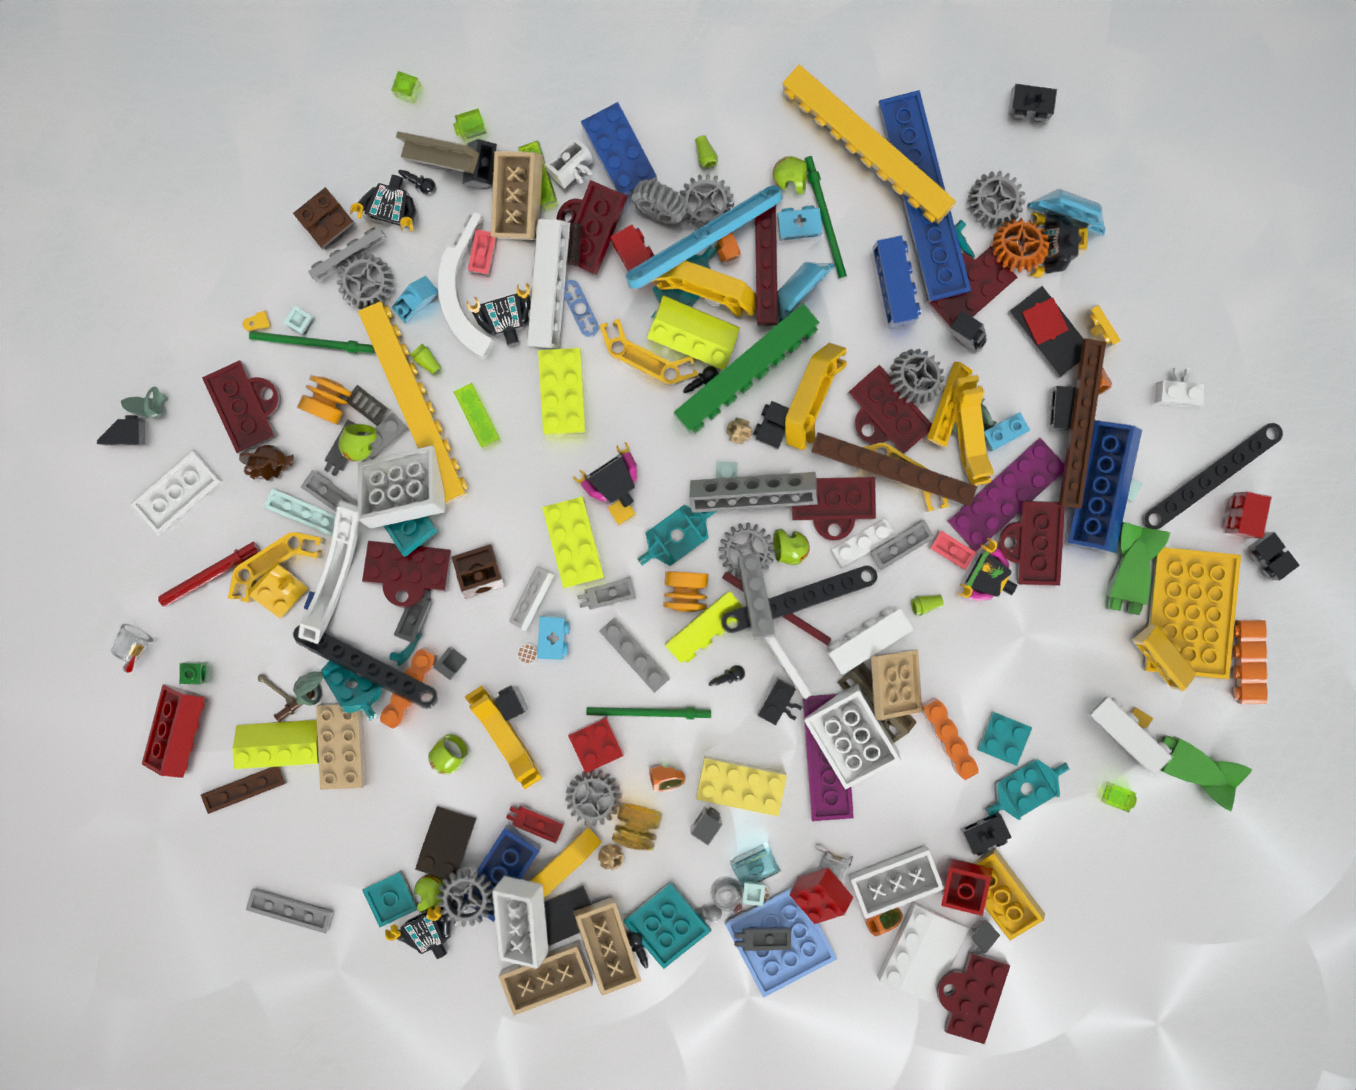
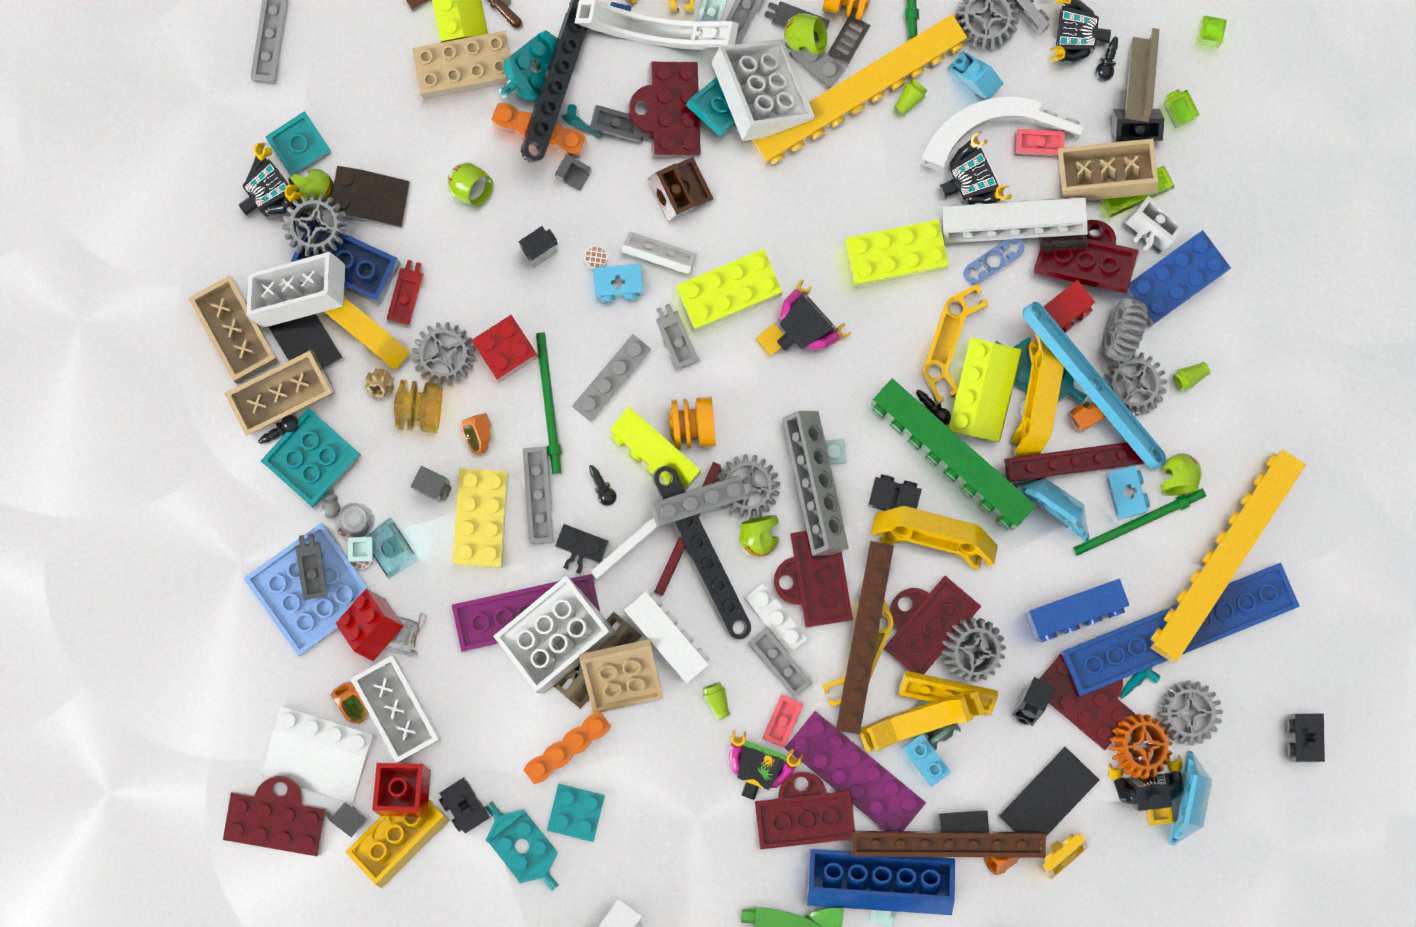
camera: 85 degrees right, 5 degrees down
sand green piece [293,671,324,706] -> none
clear neon green plate [453,383,500,448] -> none
yellow piece [464,685,542,789] -> none
teal plate [638,504,717,566] -> none
tan gear [726,417,752,444] -> none
red piece [1022,298,1069,345] -> none
none -> light grey plate [523,447,554,544]

